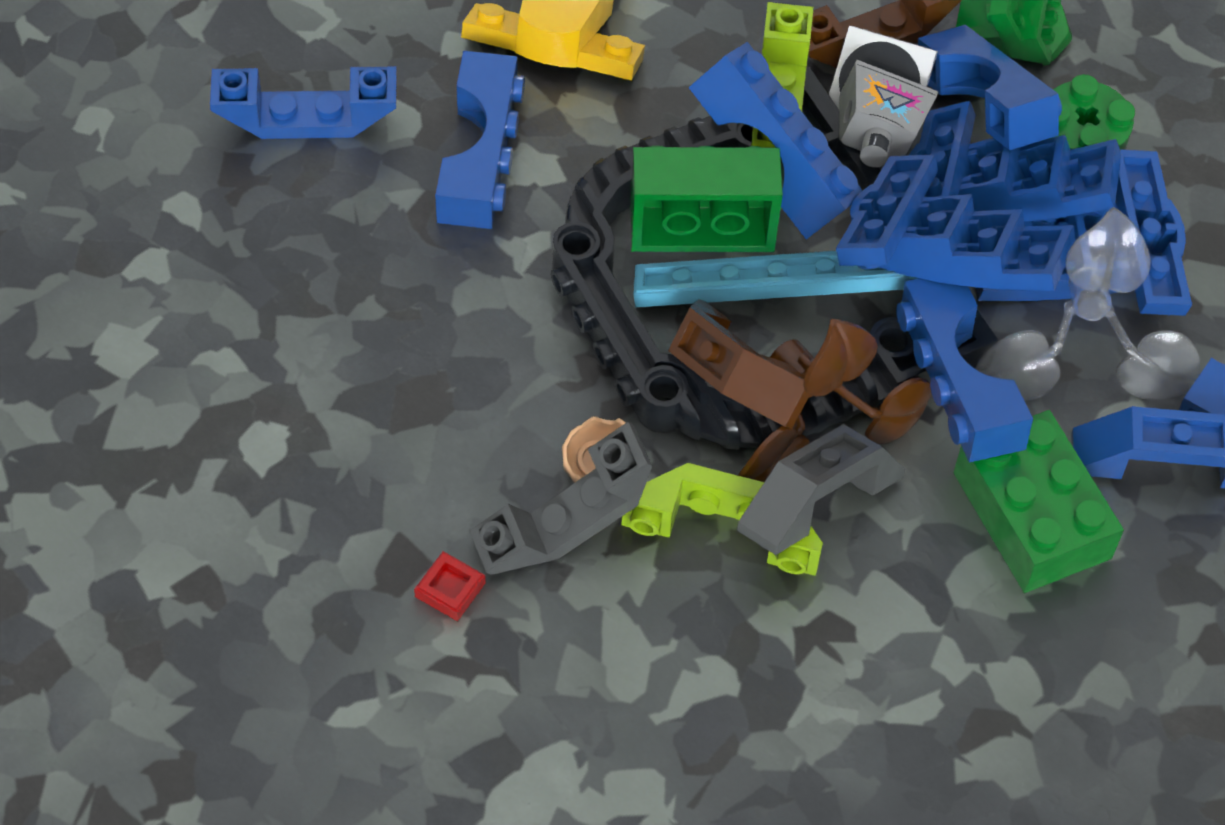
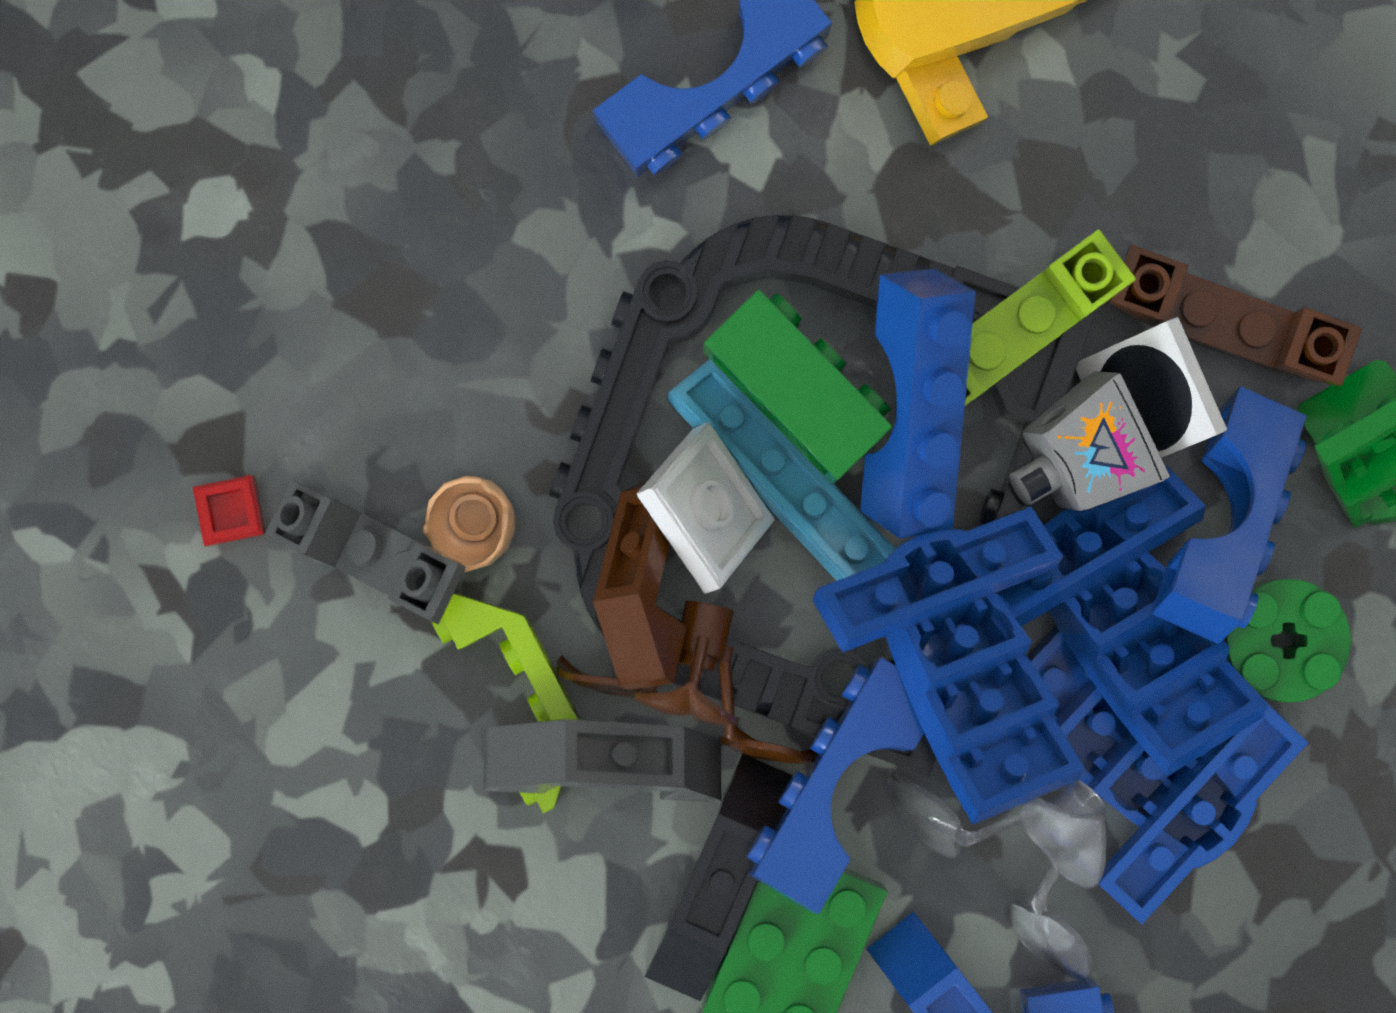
camera: 50 degrees right, 30 degrees up
none -> white tile [636,422,775,594]
none -> black slope [645,753,793,1001]

